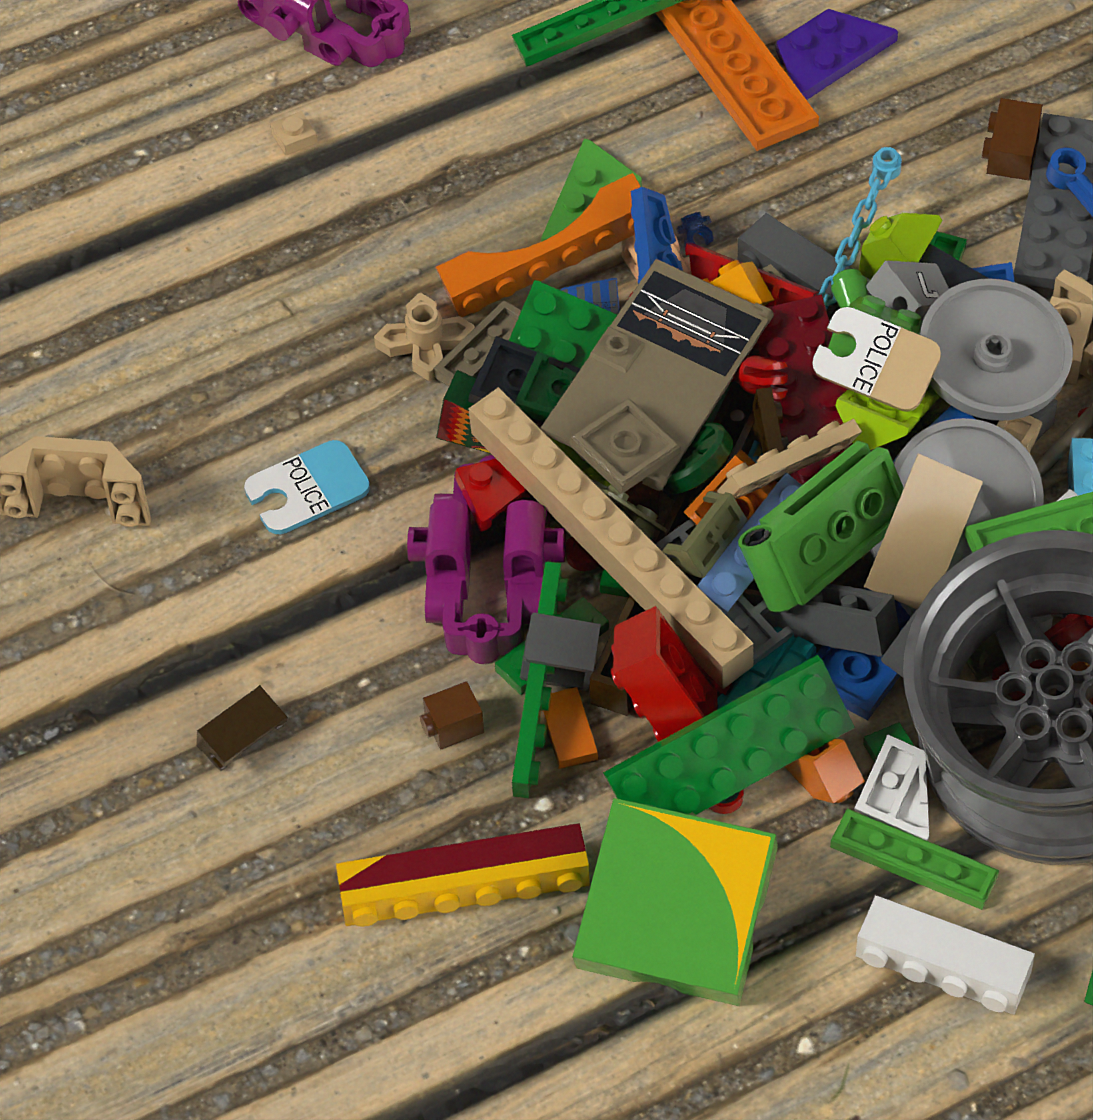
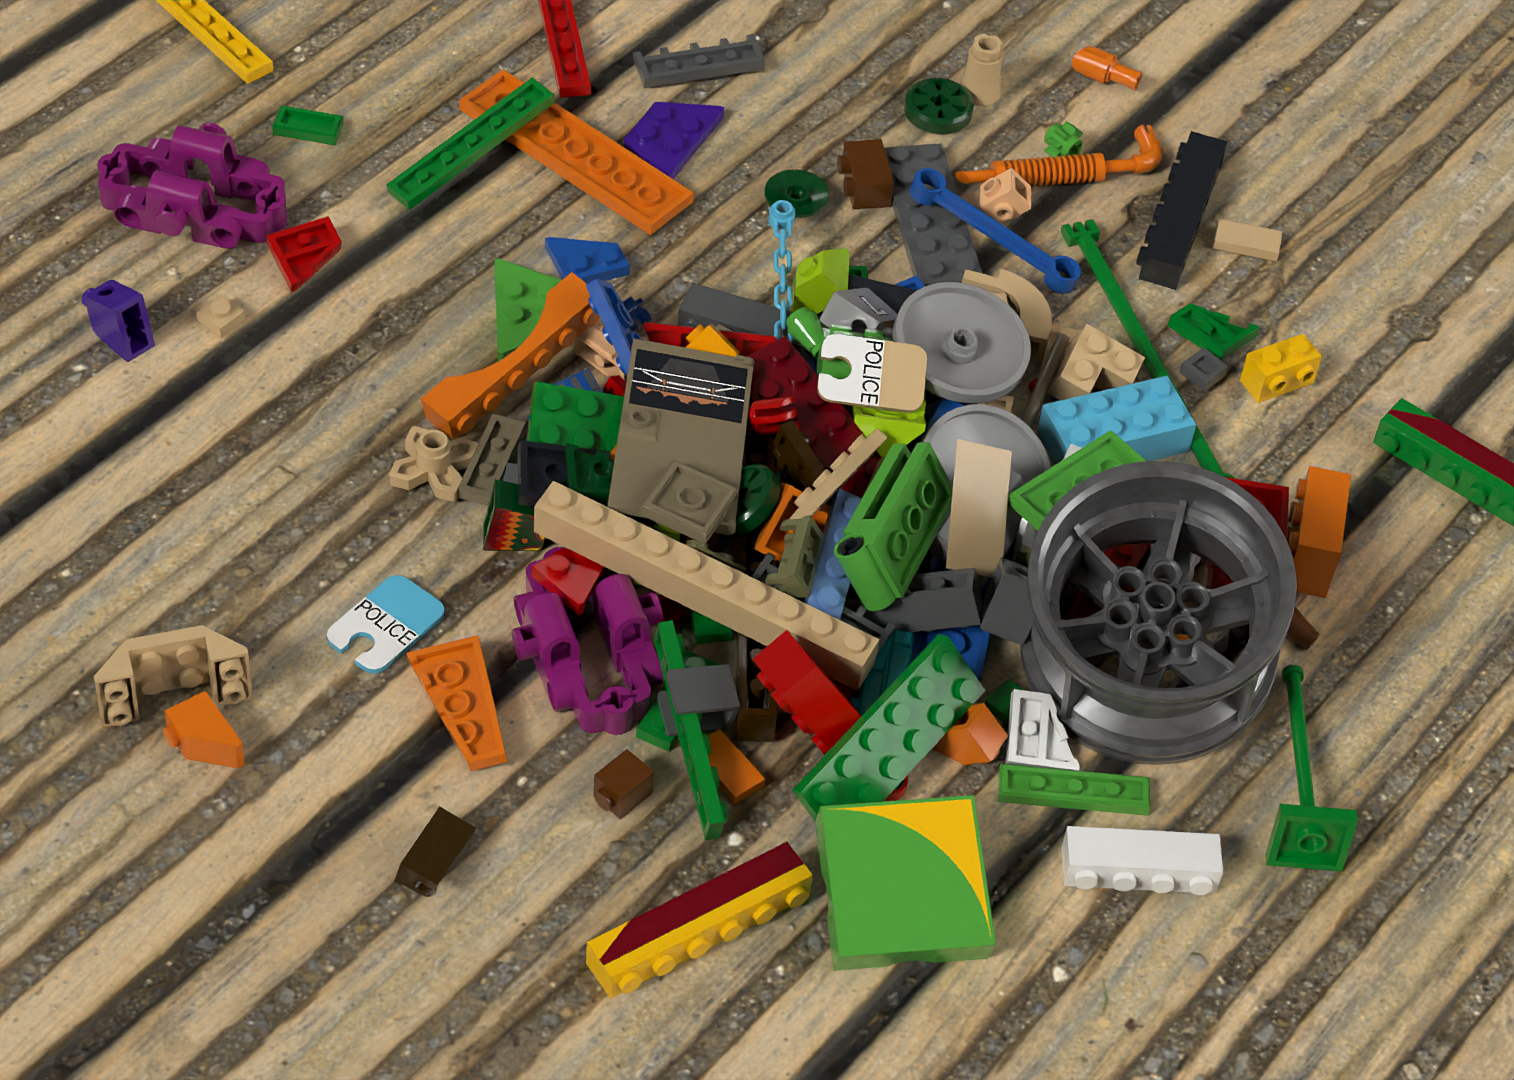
camera: 30 degrees left, 5 degrees down
none -> dark purple torso [82,280,155,362]
none -> orange slope [163,691,245,769]
none -> red wing [266,216,342,293]
none -> orange wing [406,635,508,771]
none -> blue wing [545,237,630,284]
none -> dark green dish [764,169,829,218]

